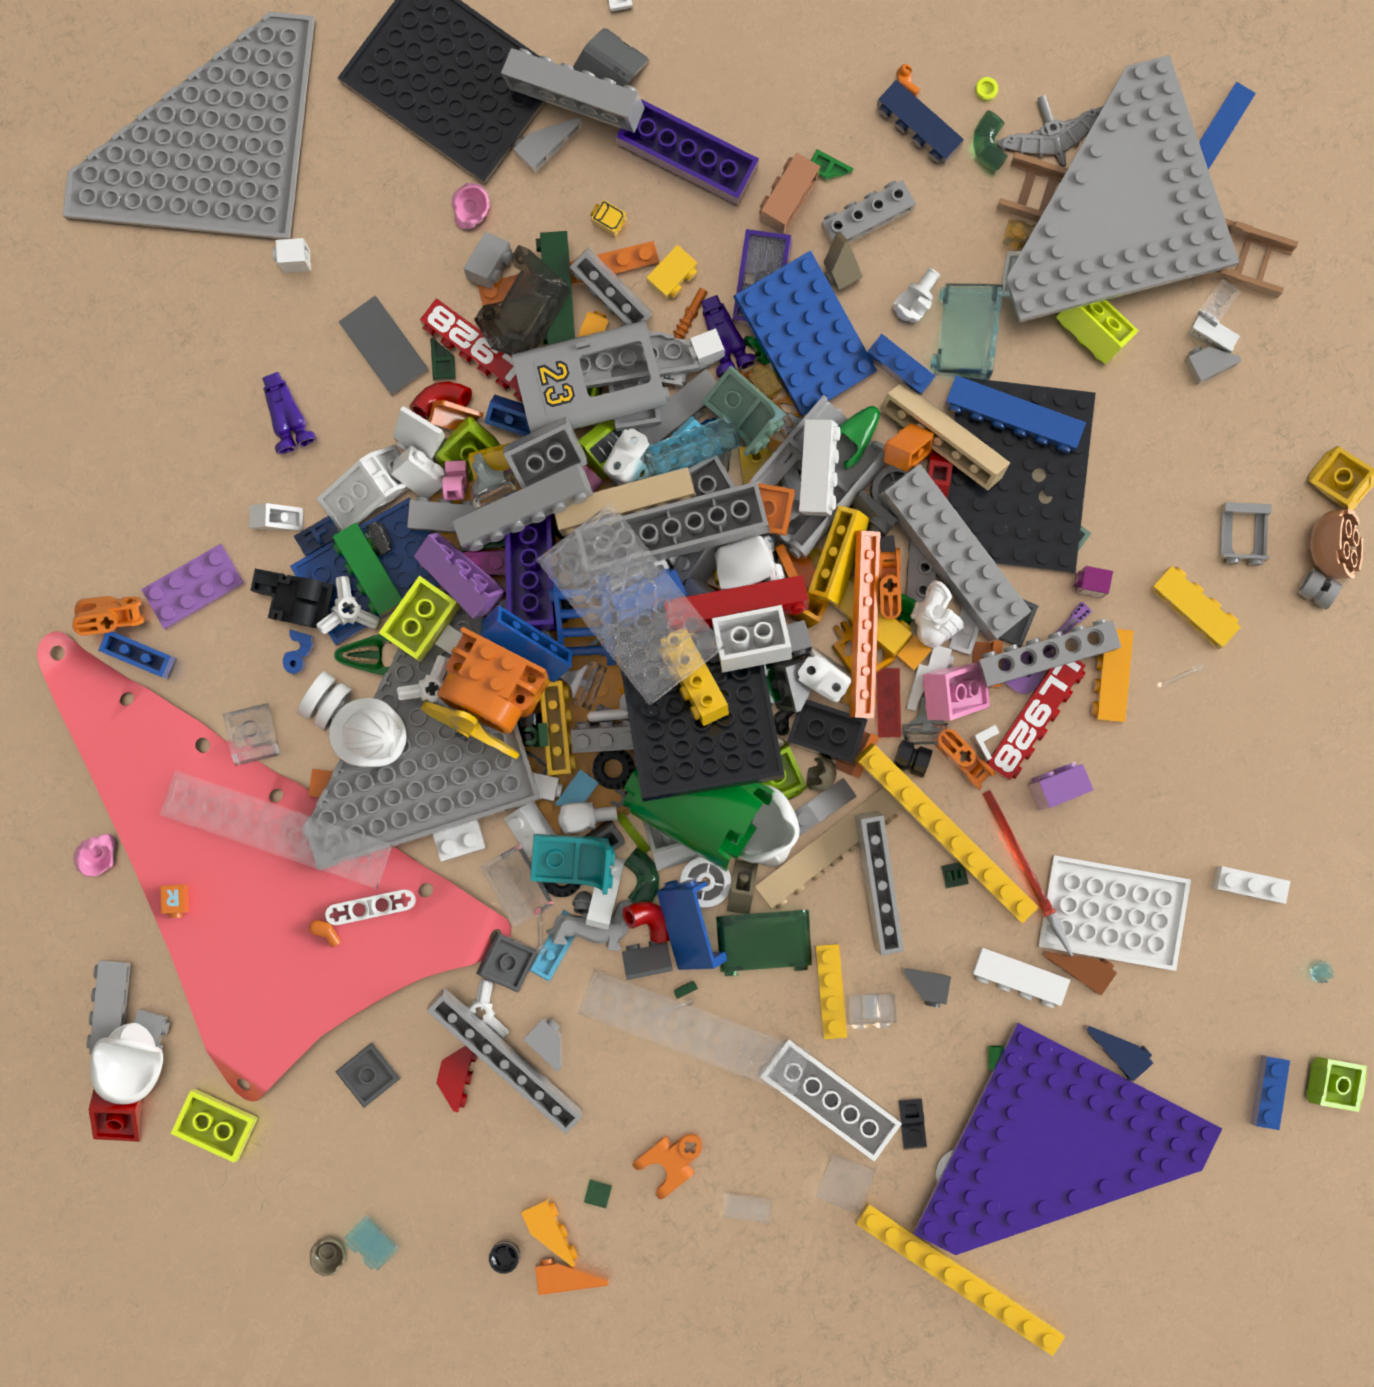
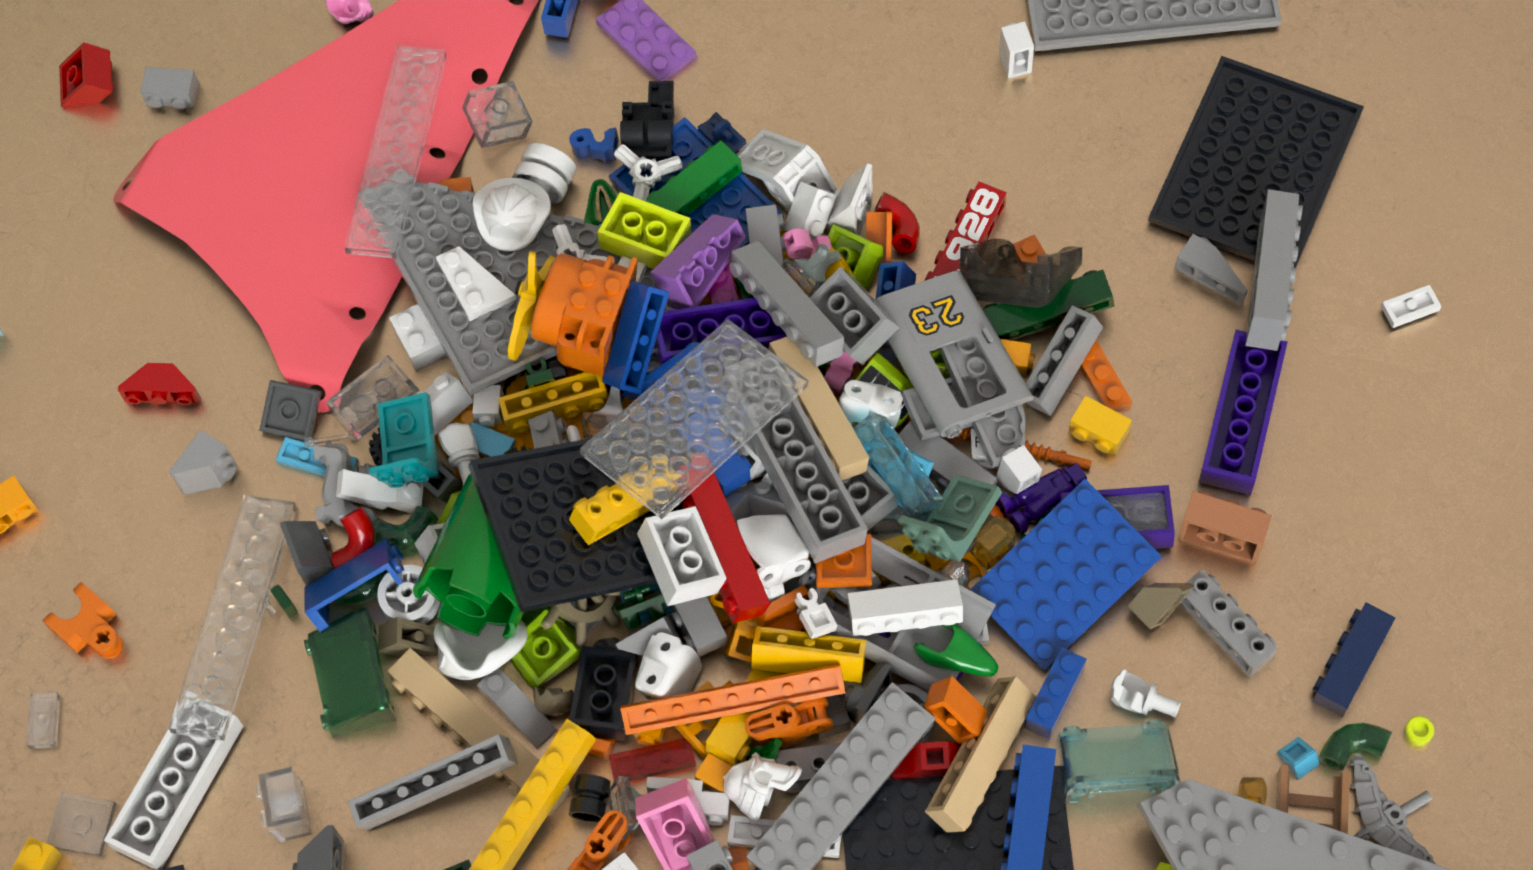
camera: 85 degrees right, 20 degrees down
light grey brick [86,960,131,1054] -> none
white piece [90,1023,163,1104] -> none
orange brick [160,884,189,918] -> none
neon yellow brick [171,1089,258,1163] -> none
white slope [249,503,303,531] -> none
dark purple piece [262,372,317,454] -> none
orange arm [309,920,341,947] -> none
white beam [325,890,416,925] -> none
dark grey tile [335,1042,401,1108] -> none
dark grey tile [338,295,429,396] -> none
clear smoke brick [363,521,394,557] -> none
light grey brick [427,988,582,1134] -> none
dark green tile [430,338,456,381] -> none
bright pink hair [452,183,490,230] -> none
light grey brick [463,232,513,290] -> none
white bush [467,979,509,1039] -> none
dark grey piece [573,28,649,87] -> none
clear green tile [584,1179,612,1209] -> none
yellow brick [590,200,627,238] -> none
green tile [811,149,854,181] -> none
yellow brick [815,944,847,1039] -> none
orange arm [896,64,921,96] -> none
none -> white wing [436,246,517,322]
none -> white plate [795,588,838,639]
none -> medium azure slope [1277,737,1320,779]

